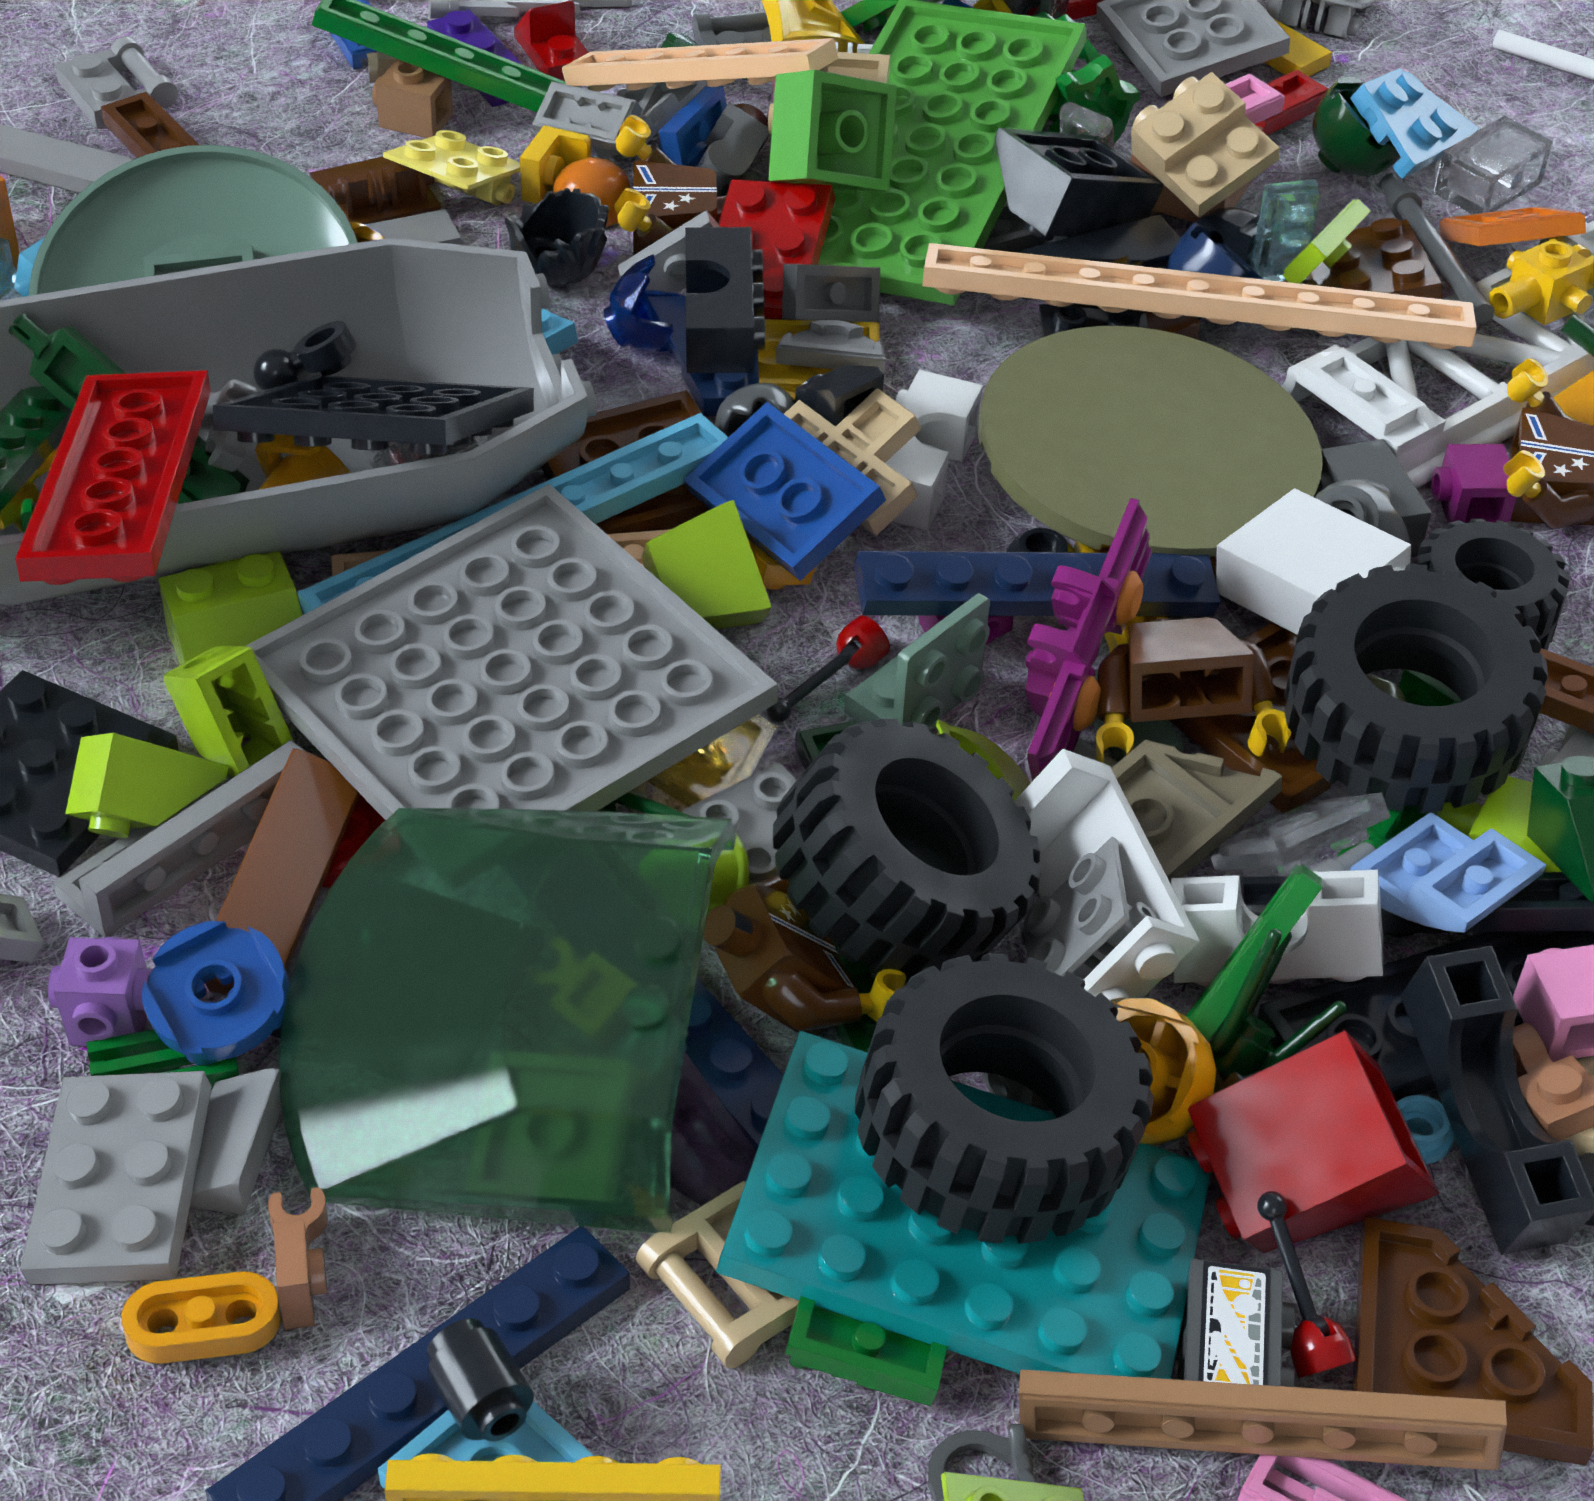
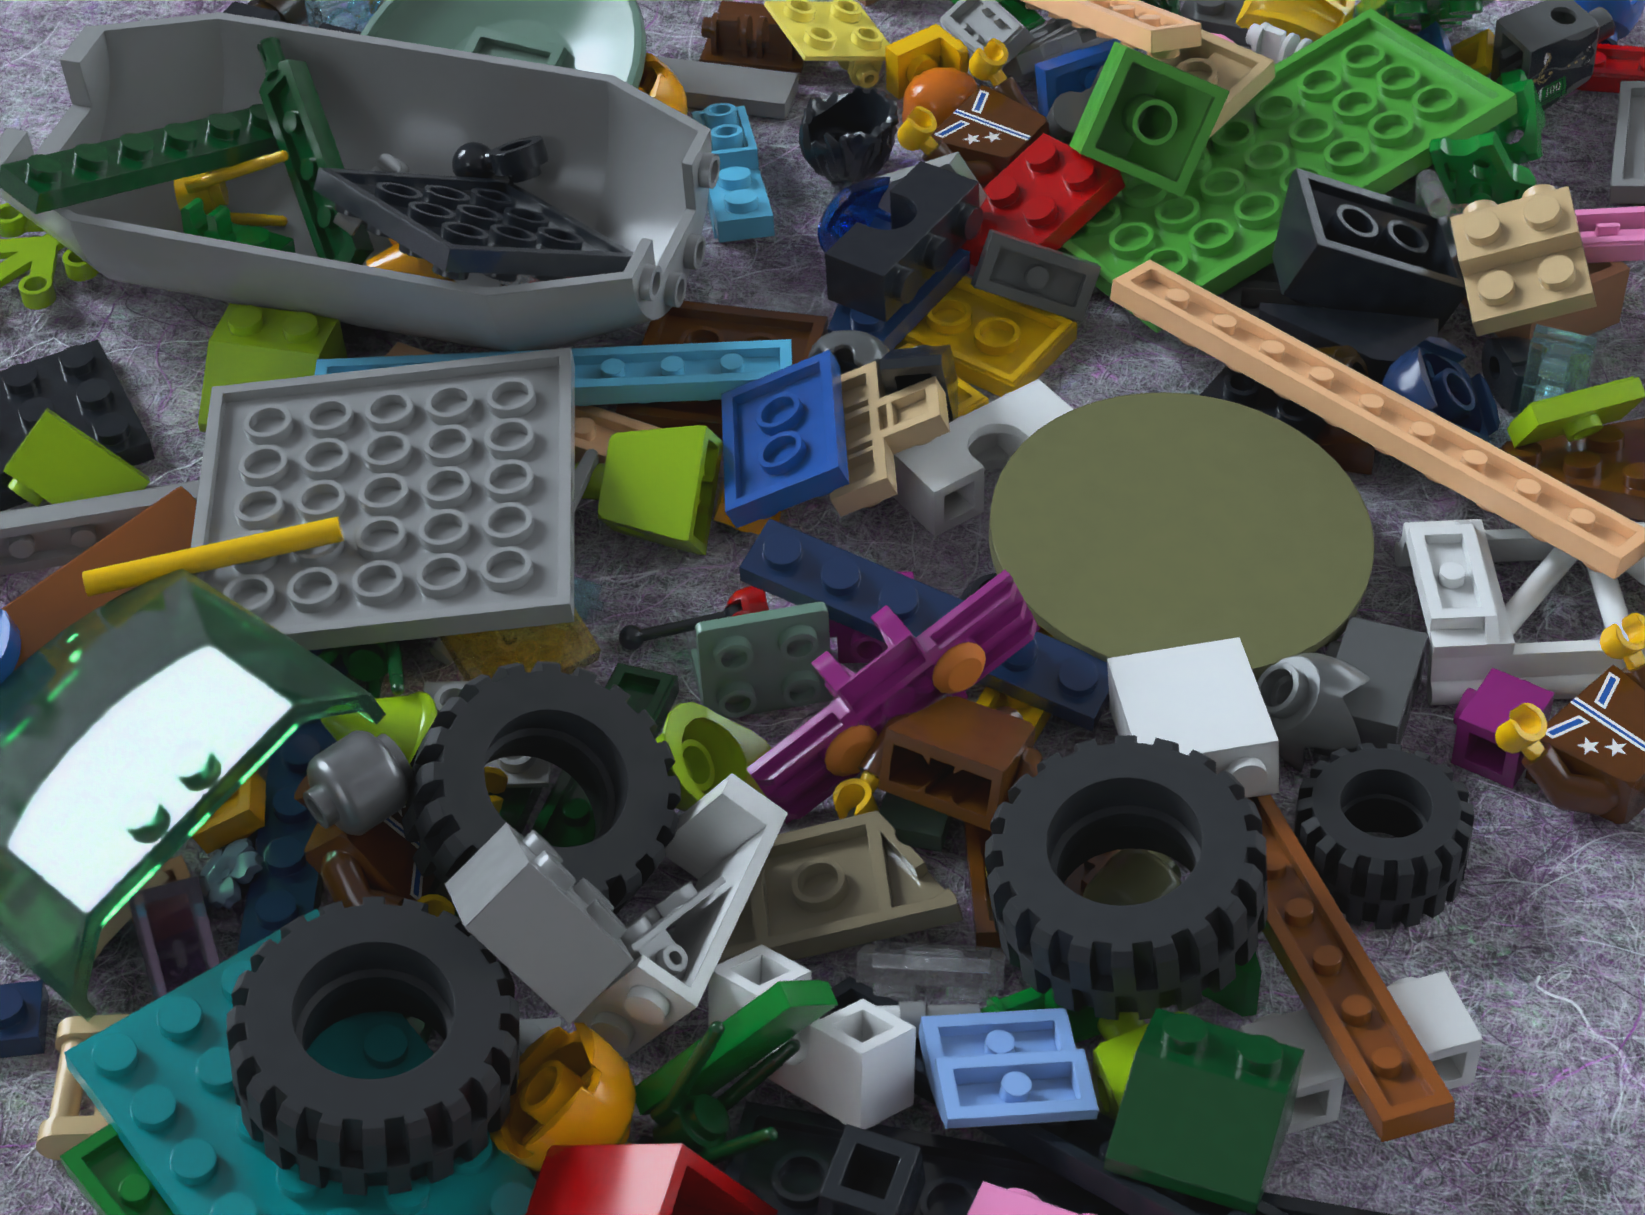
camera: 40 degrees right, 0 degrees up
red plate [15,370,211,585] -> none
lime torso [163,646,295,778] -> none
light grey tile [776,320,886,375] -> none
none -> yellow bar [82,516,344,597]
none -> flat silver head [303,730,414,836]
none -> light grey brick [445,822,633,1024]

